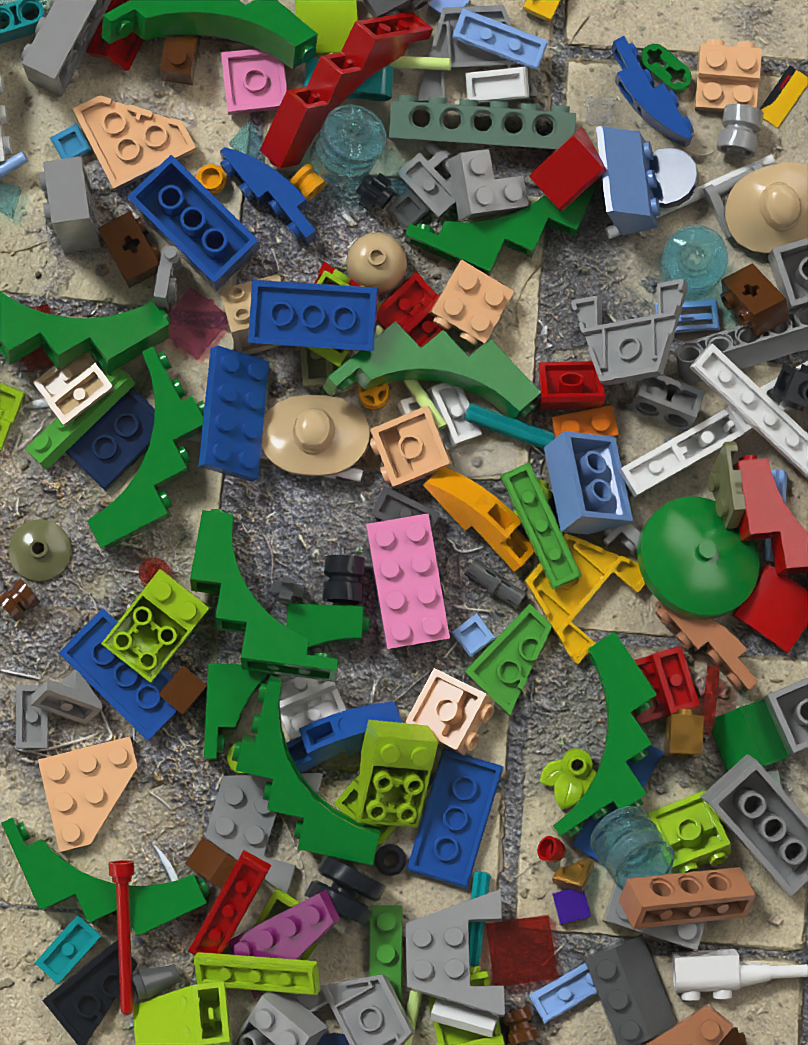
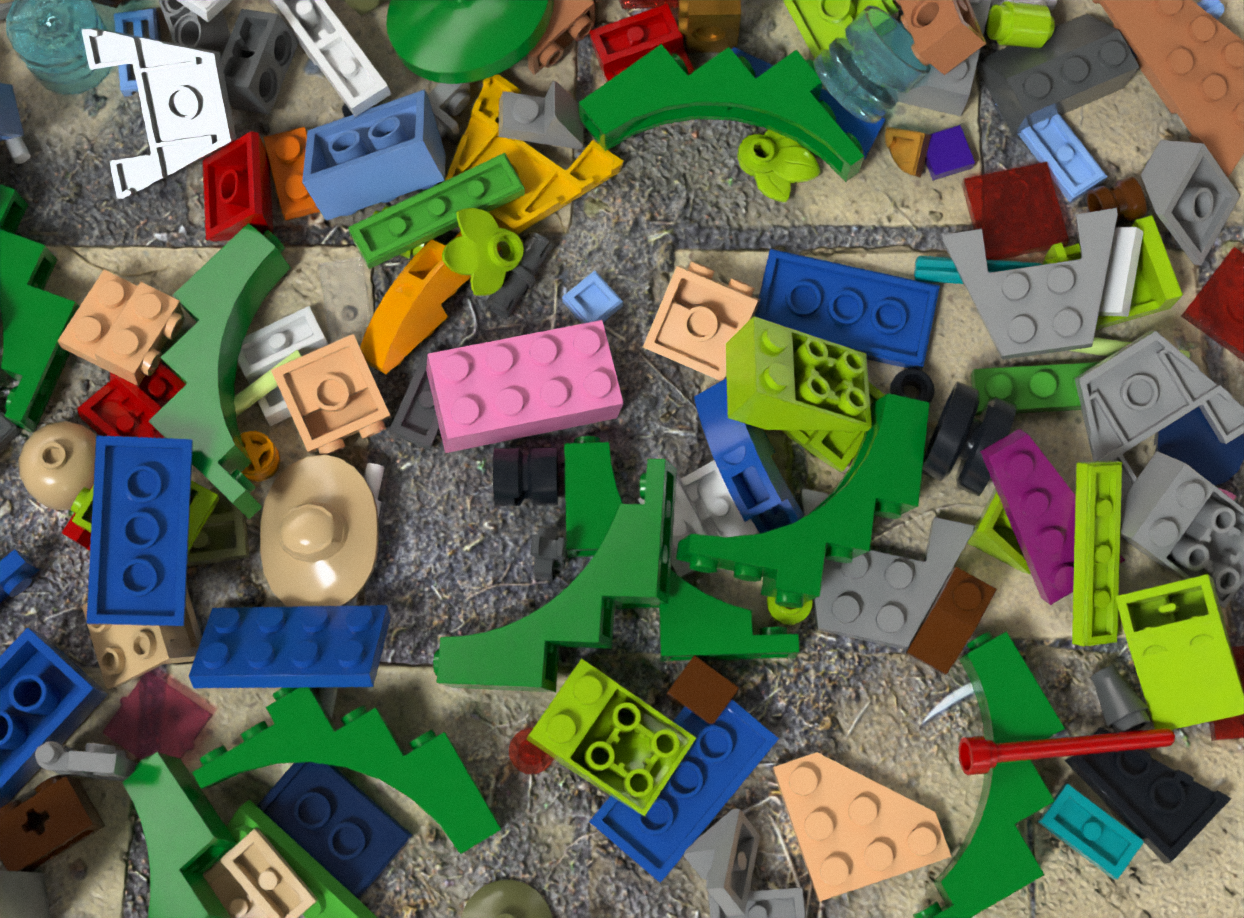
camera: 90 degrees left, 5 degrees down
red tile [188,850,272,955] -> none
bright green wing [464,604,552,716] -> none
teal axle [465,404,554,449] -> none
red hinge [537,836,566,863] -> none
none -> lime plate [442,208,524,296]
none -> light grey slope [499,81,583,150]
none -> lime brick [986,1,1055,48]

